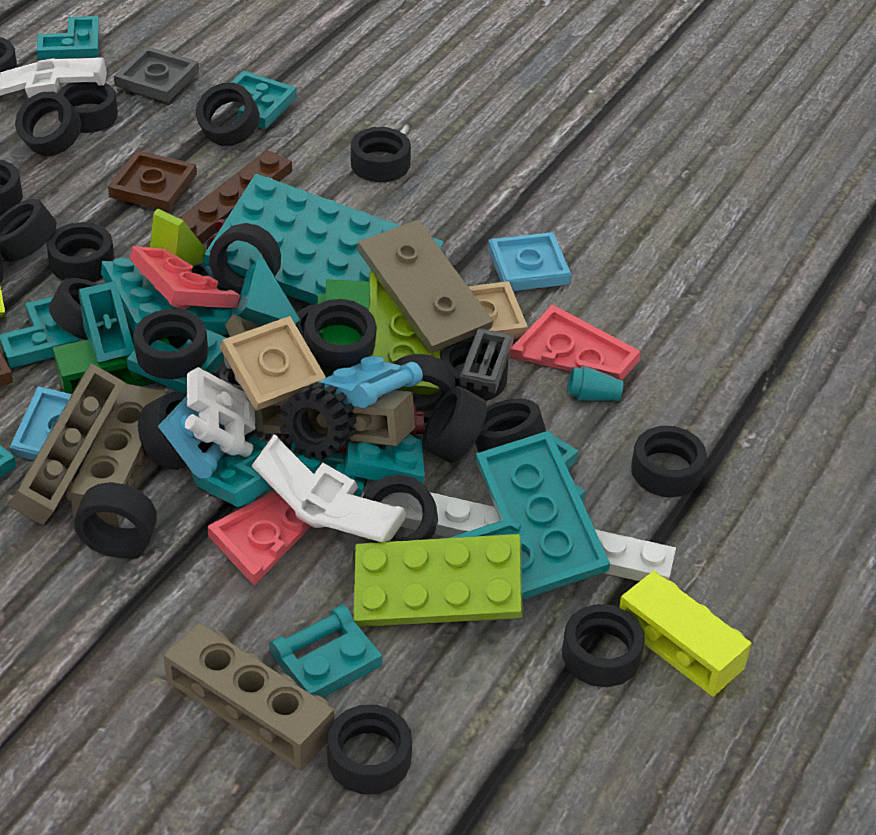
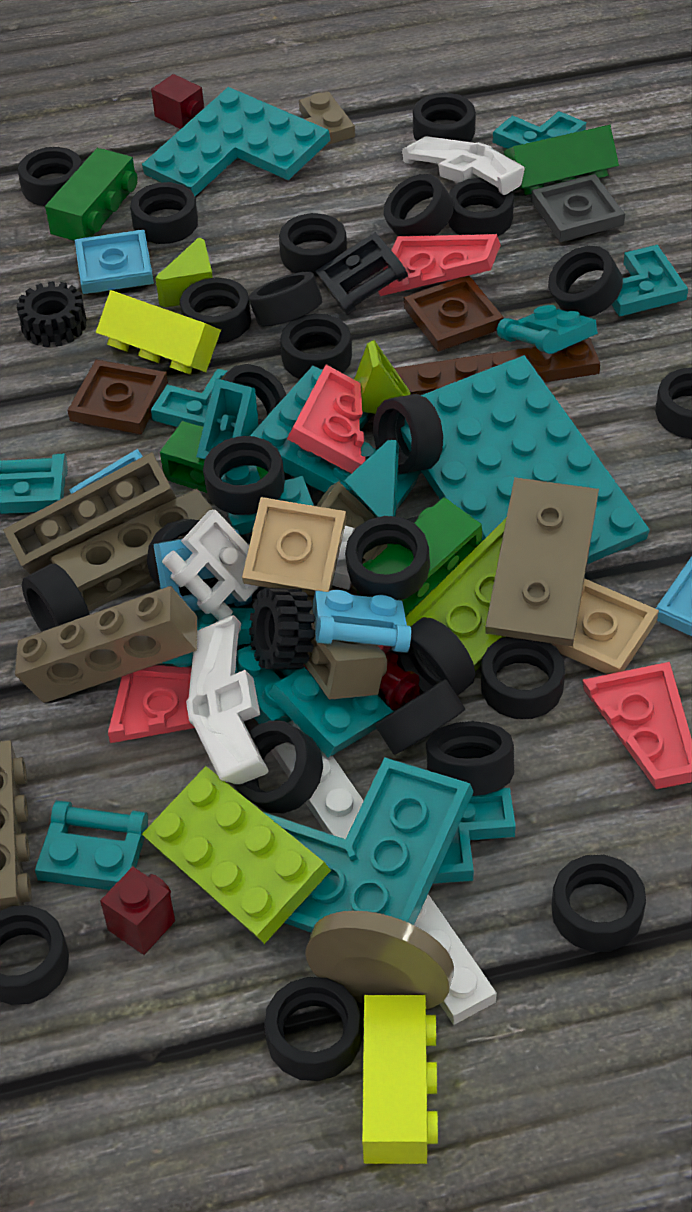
camera: 50 degrees right, 5 degrees up
dark grey tile [459,328,514,394] -> none
teal cone [567,365,623,401] -> none
none -> dark tan brick [15,586,197,703]
none -> dark red brick [100,866,175,955]
none -> dark tan piece [305,911,454,1010]
none -> black plate [315,232,408,315]
none -> coral wing [378,234,501,296]
none -> teal plate [497,305,598,354]
none -> green brick [504,124,619,196]

